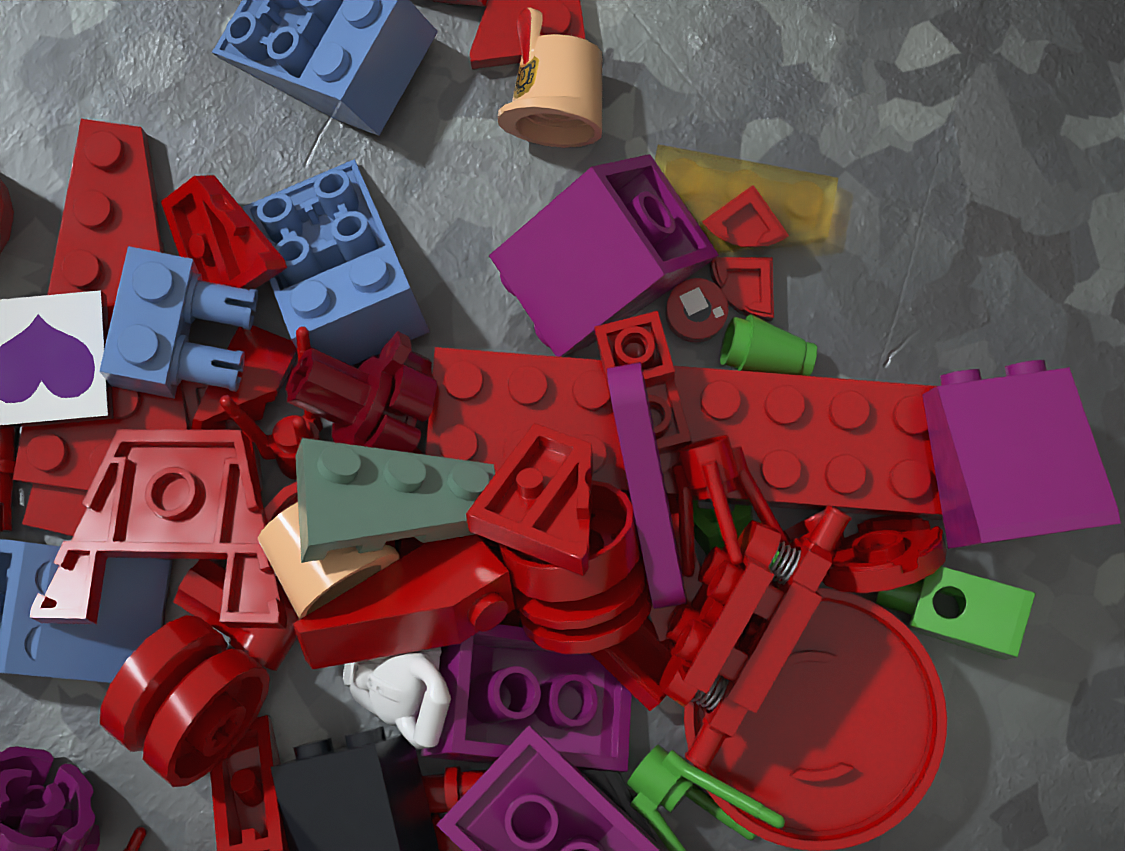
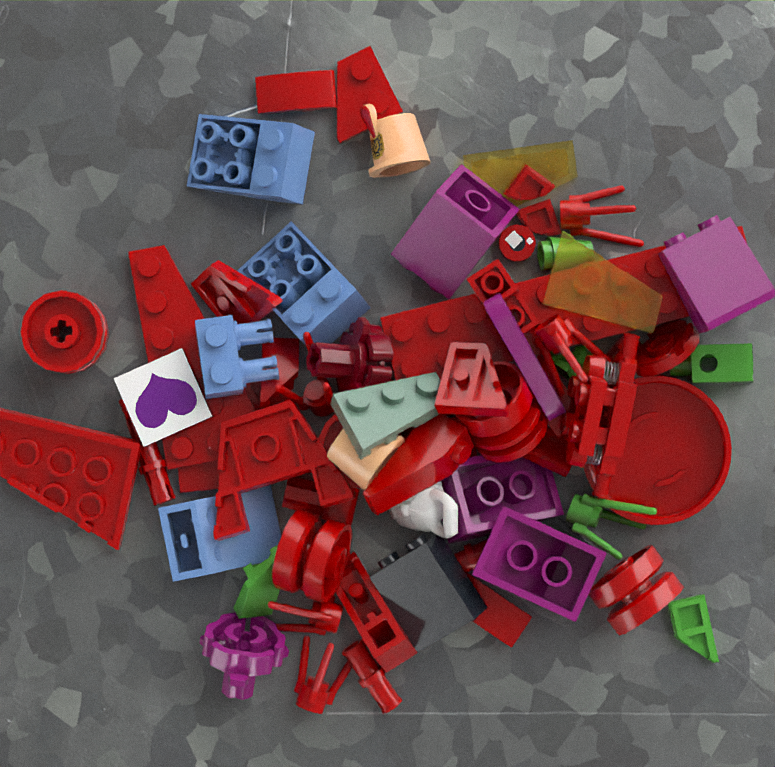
camera: 20 degrees left, 5 degrees up
none -> bright green slope [234,546,280,619]
none -> red plant [268,587,343,636]
none -> clear yellow wing [543,231,663,333]
none -> red plant [560,185,644,247]

